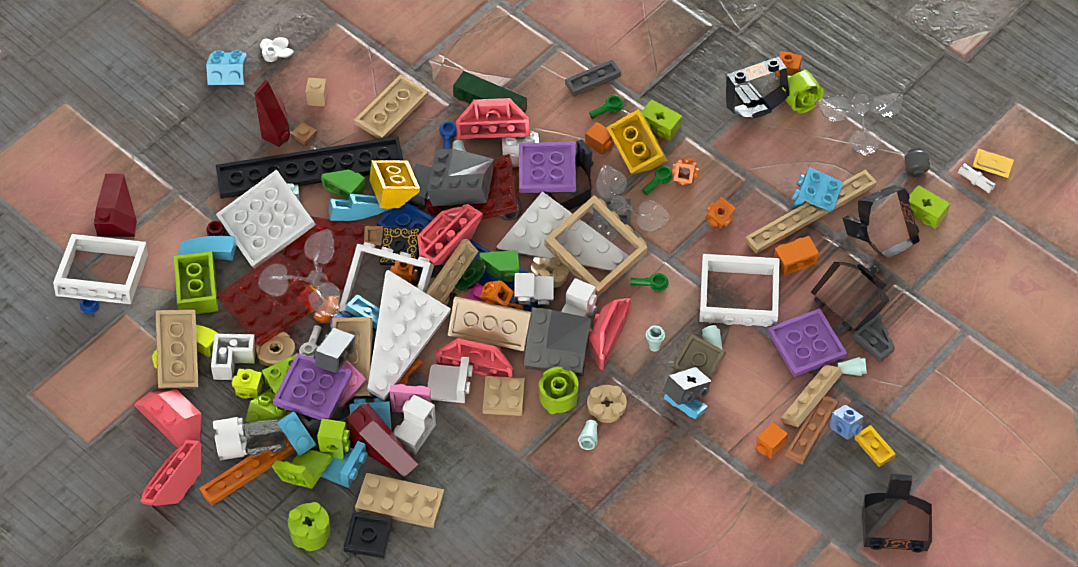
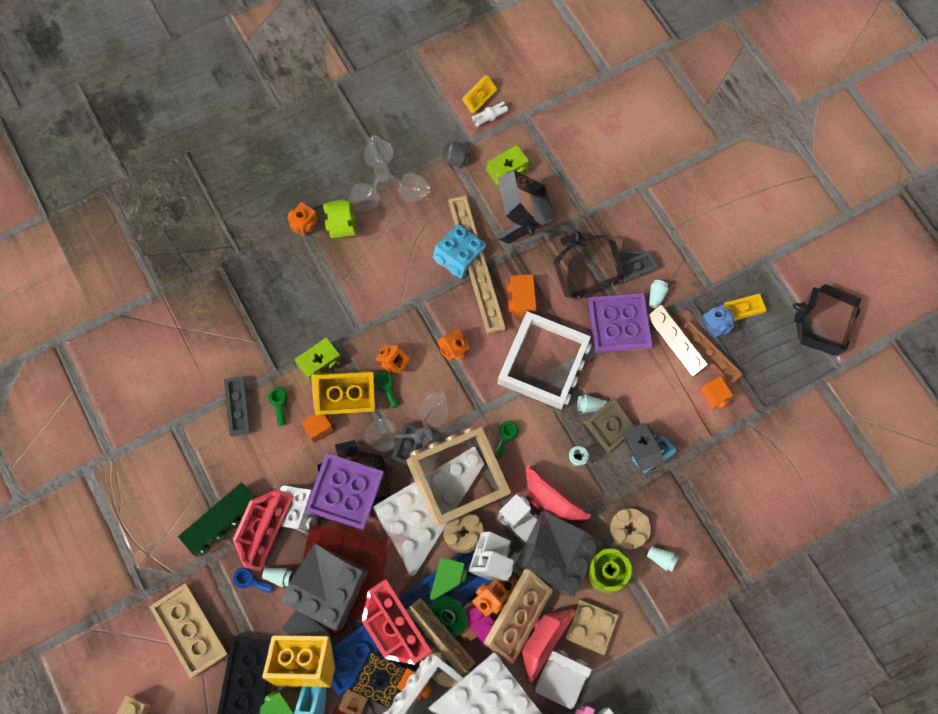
camera: 75 degrees left, 15 degrees up
black piece [726,57,789,119] -> none

